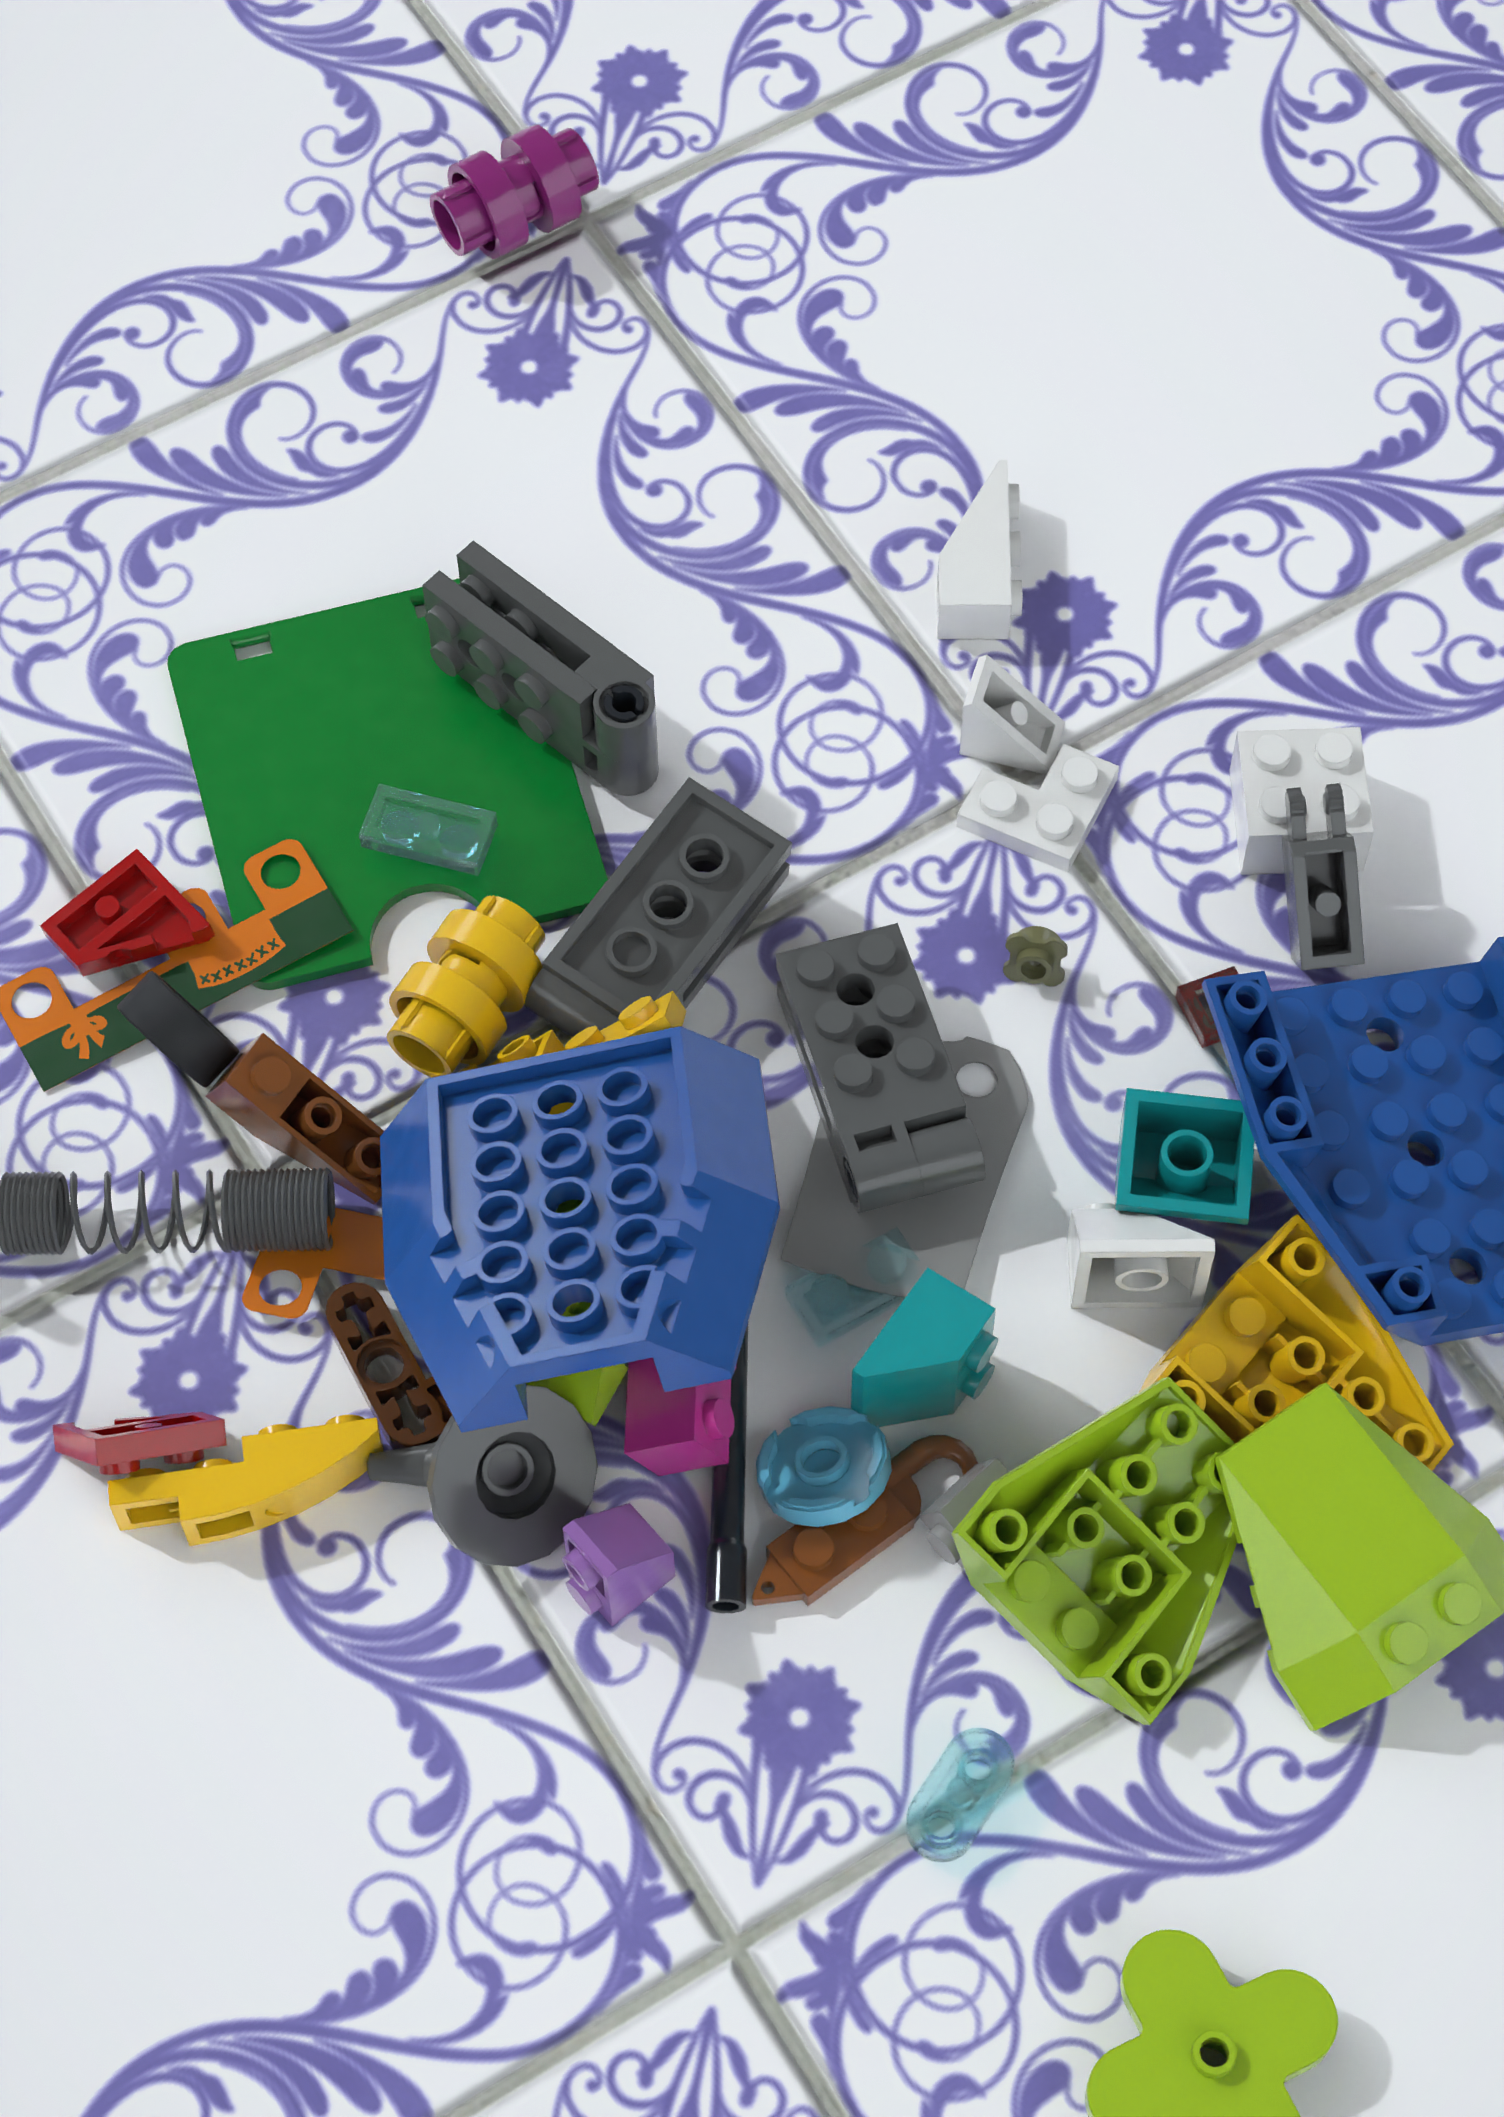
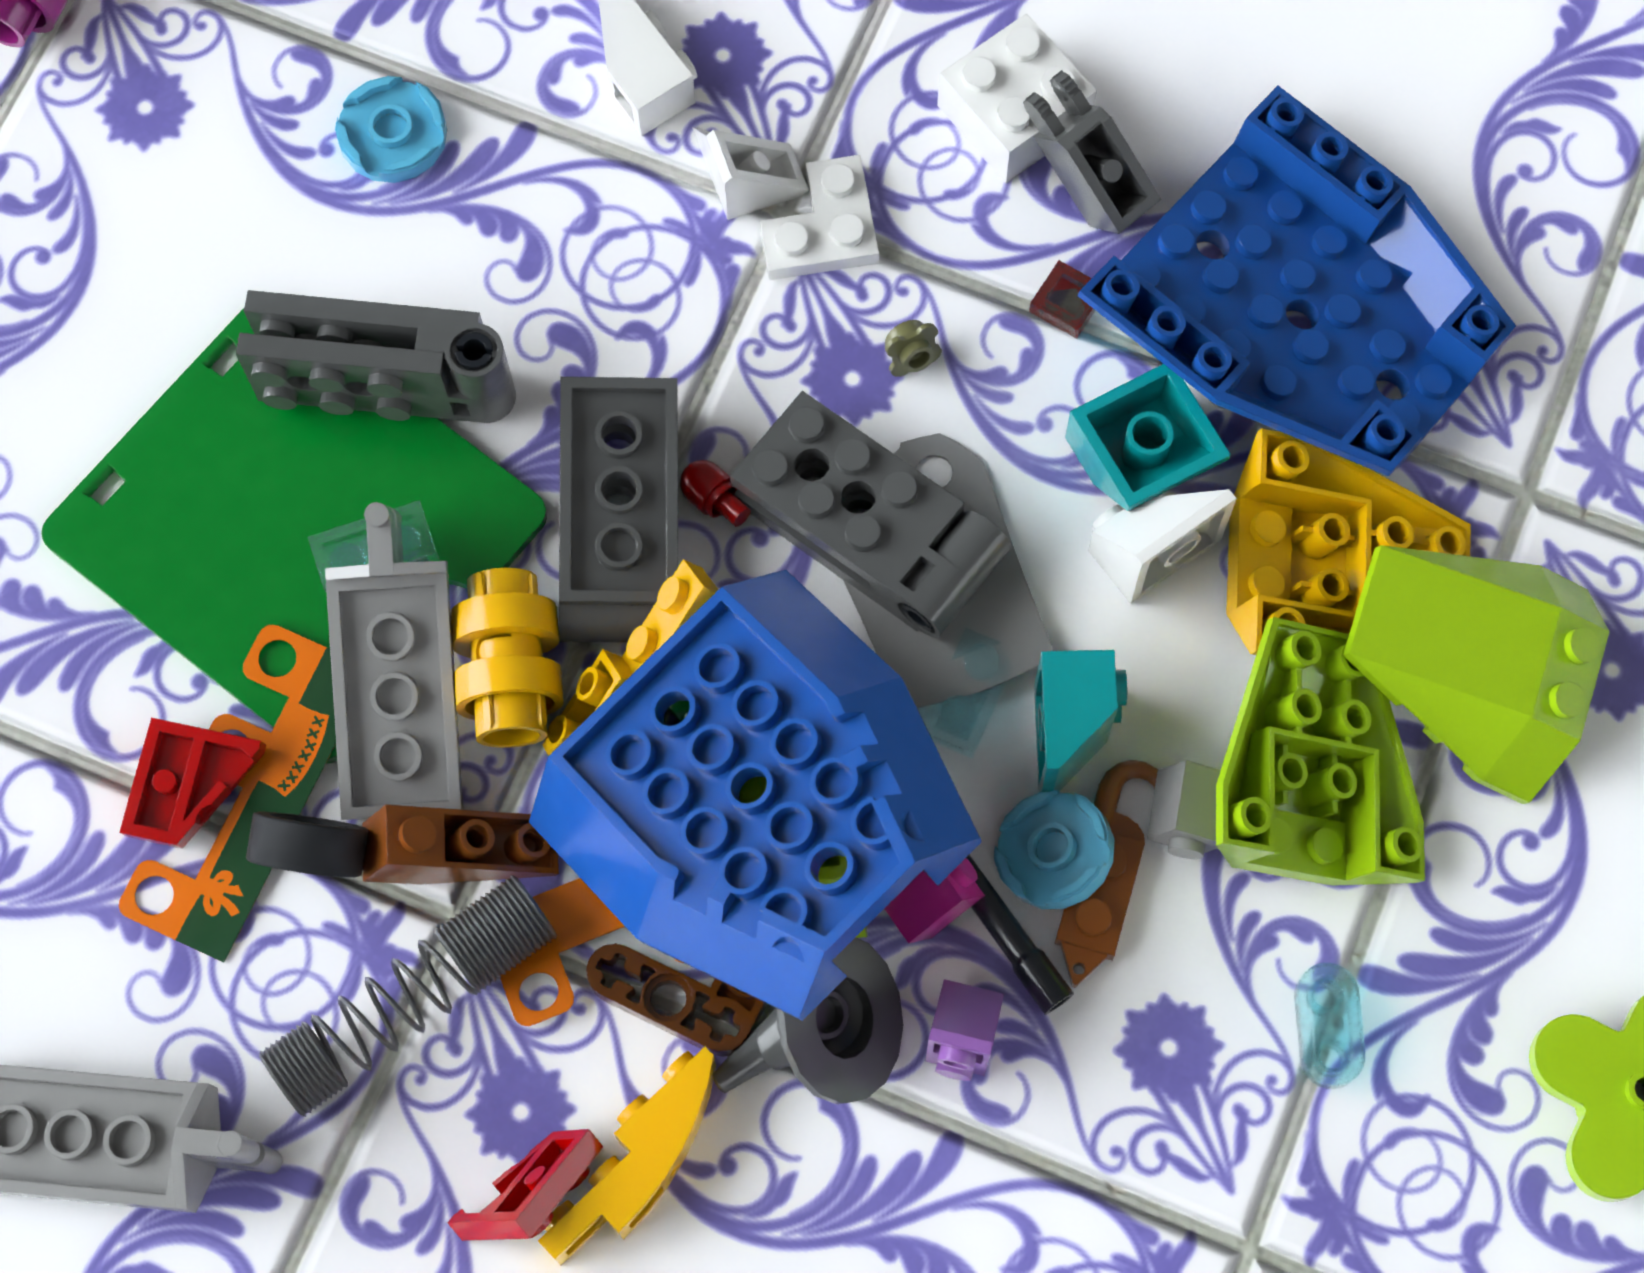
camera: 35 degrees left, 10 degrees up
none -> light grey hinge [325,502,464,820]
none -> medium azure tile [335,76,448,183]
none -> red cylinder [680,460,751,527]

